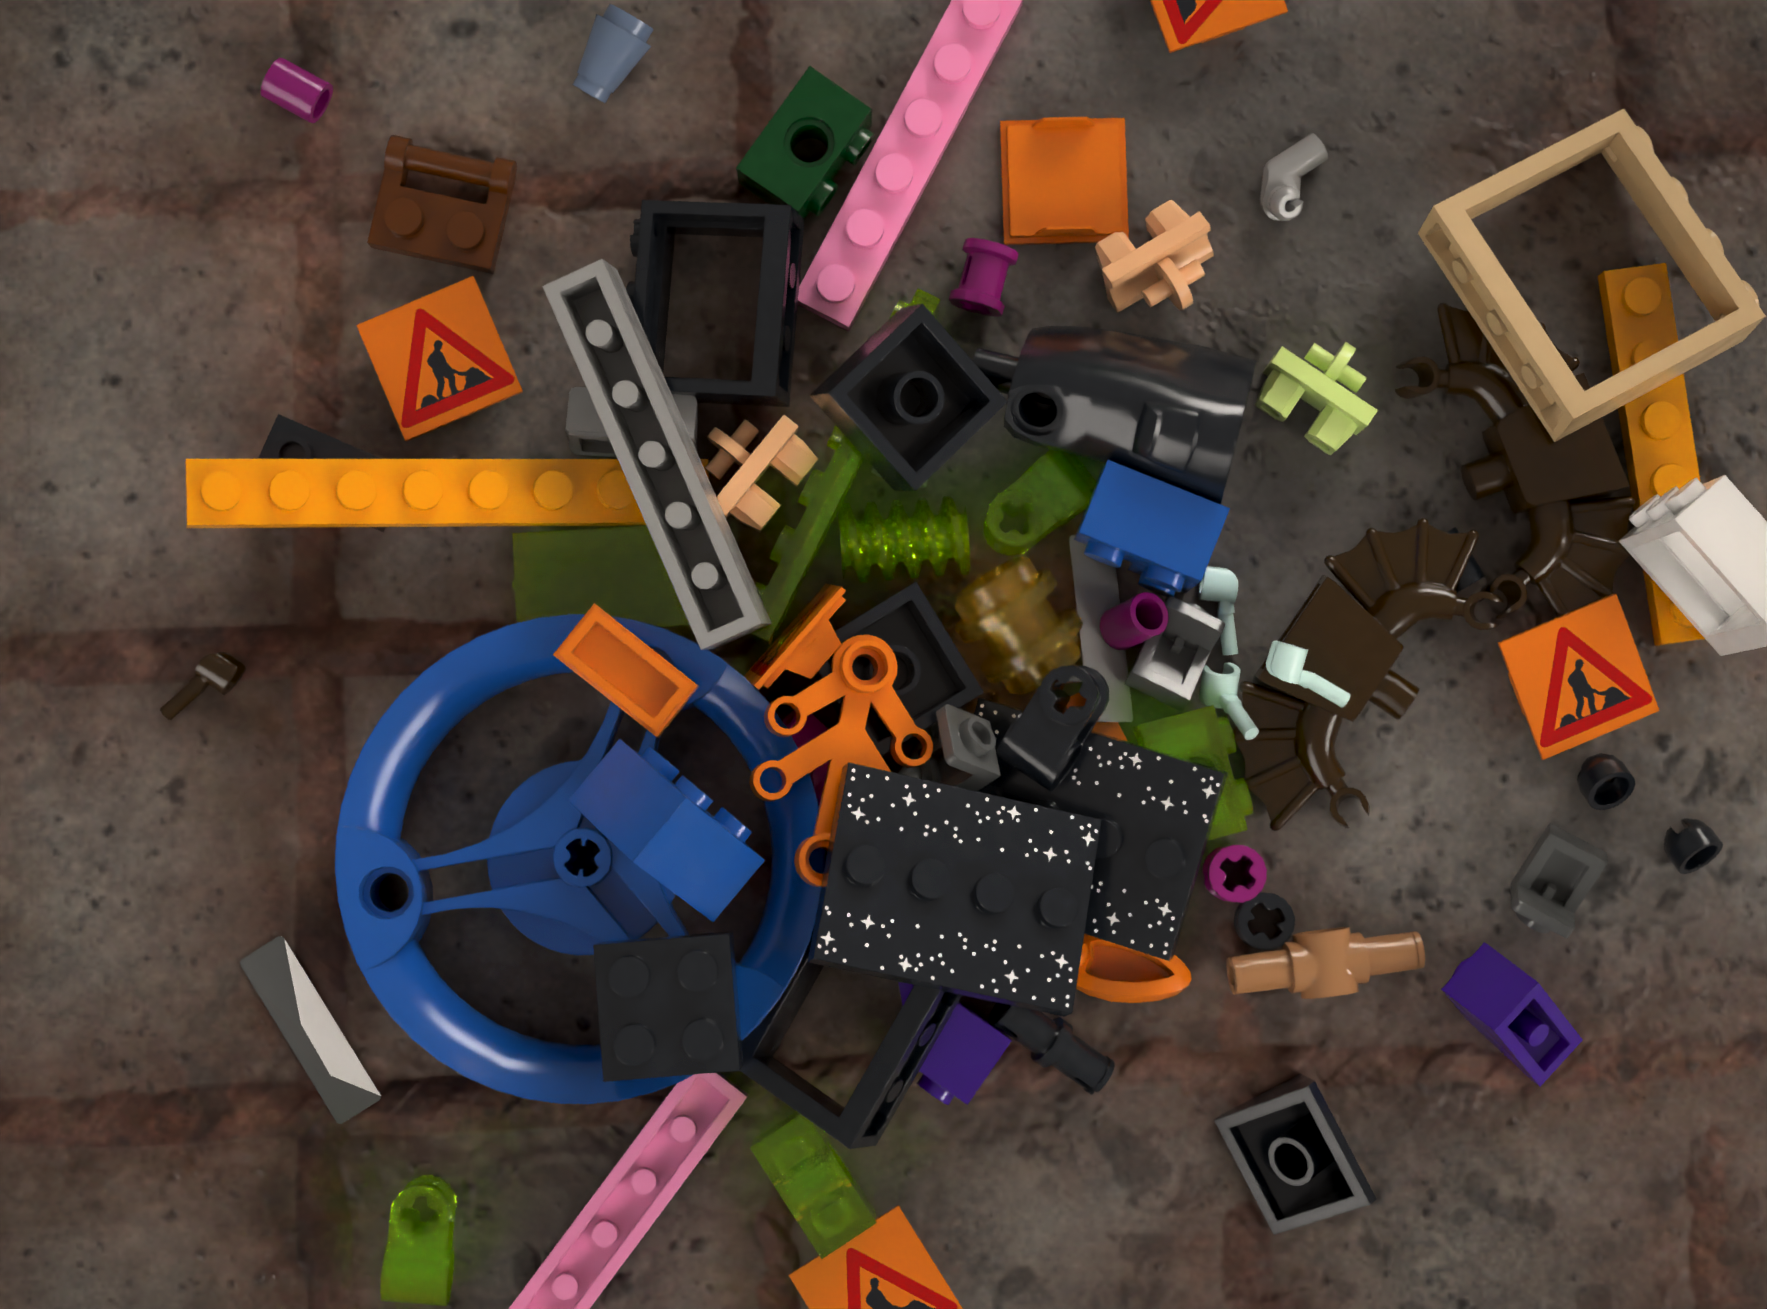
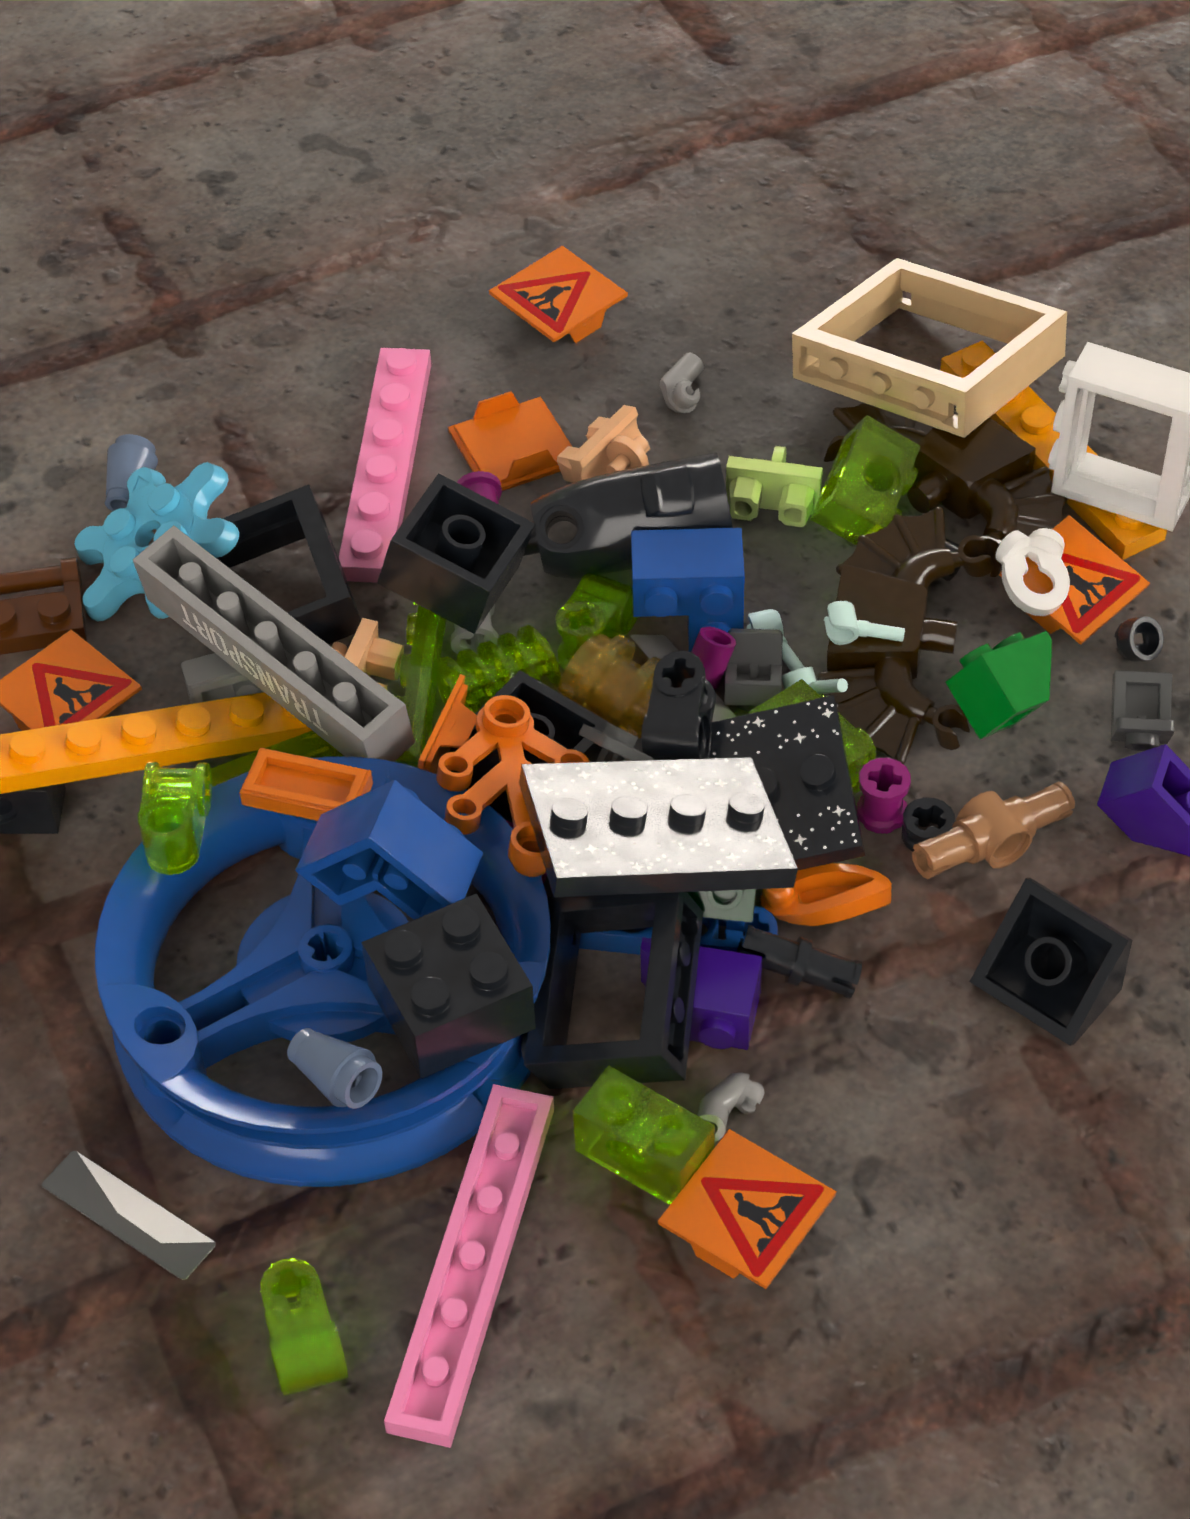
camera: 15 degrees left, 35 degrees down
dark green brick [736,66,875,219] -> none
none -> medium azure plate [74,462,239,622]
none -> clear neon green piece [138,762,212,875]
none -> sand blue cone [287,1028,382,1109]
none -> light grey arm [694,1072,765,1142]
none -> clear neon green brick [810,415,921,546]
none -> green slope [945,631,1052,739]
none -> white piece [996,528,1070,616]

